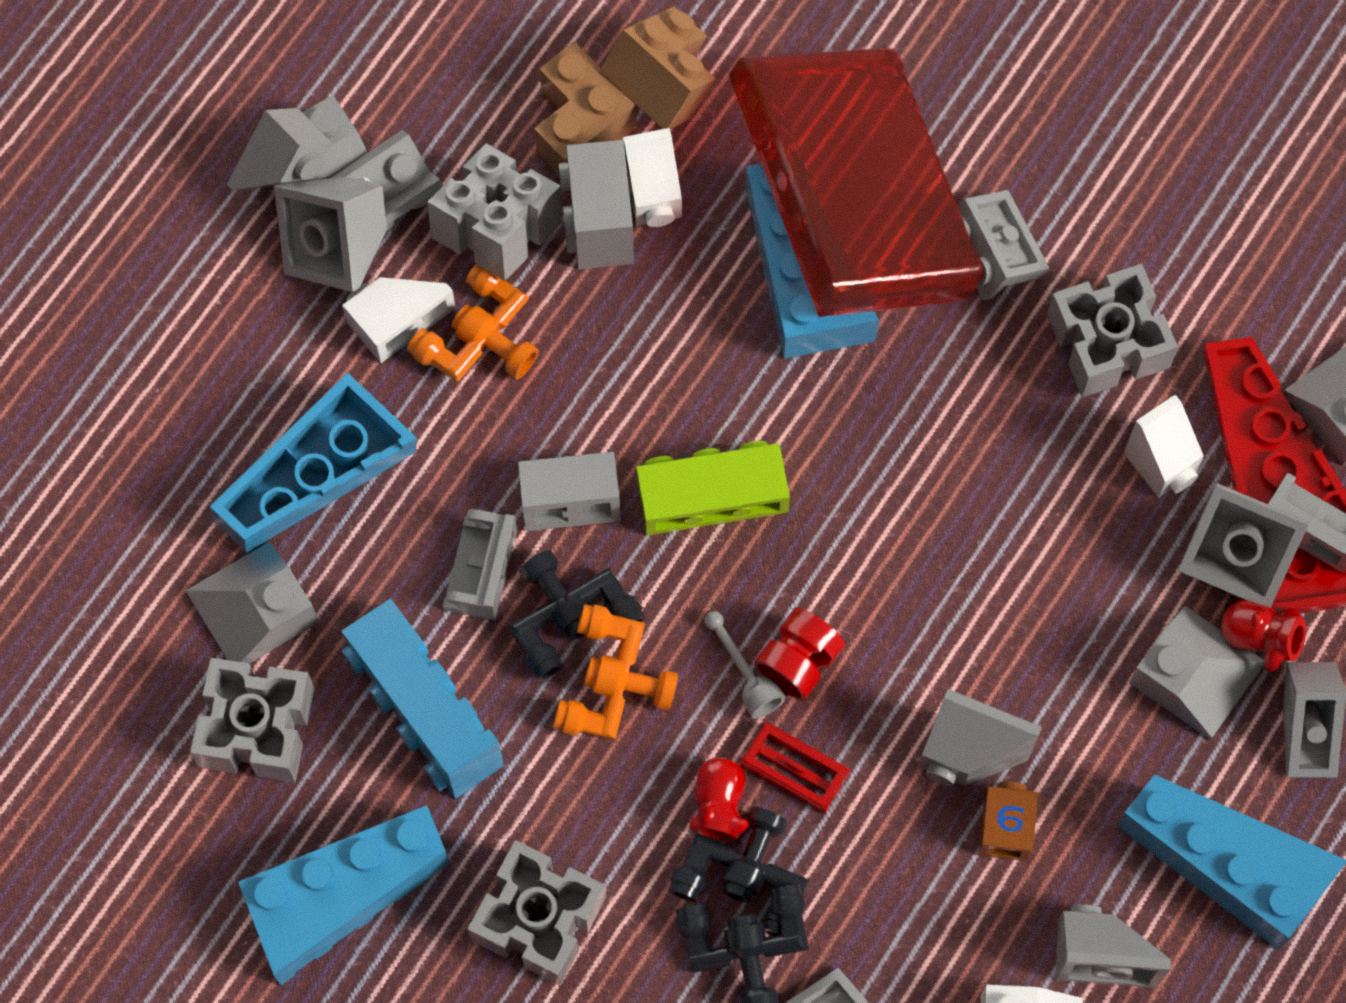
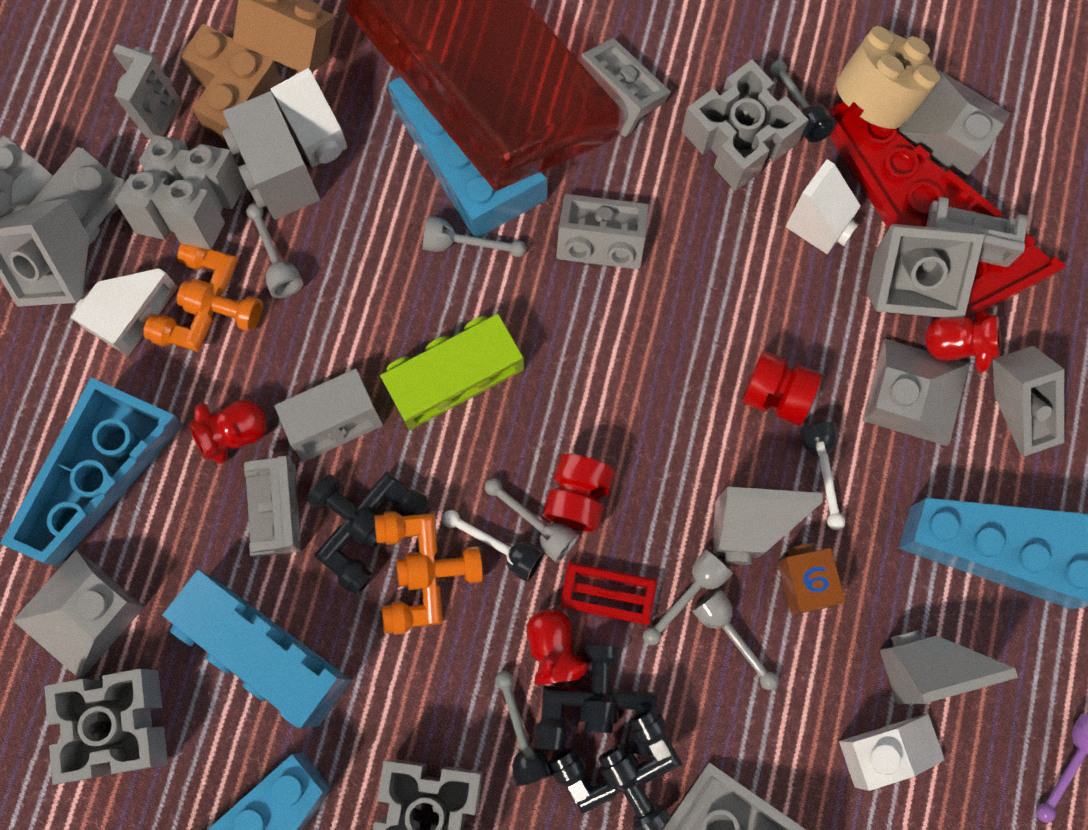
camera: 20 degrees left, 5 degrees up
none -> light grey bracket [112,44,182,139]
none -> red animal [189,399,267,464]
none -> light grey hinge [246,203,303,298]
none -> light grey hinge [422,216,526,257]
none -> hinge [442,510,545,582]
none -> hinge [495,671,553,787]
none -> light grey bracket [556,194,648,269]
none -> light grey hinge [643,549,733,645]
none -> light grey hinge [692,588,779,690]
none -> red wheel [741,350,822,426]
none -> black hinge [770,60,837,142]
none -> hinge [800,422,845,531]
none -> tan brick [836,26,940,129]

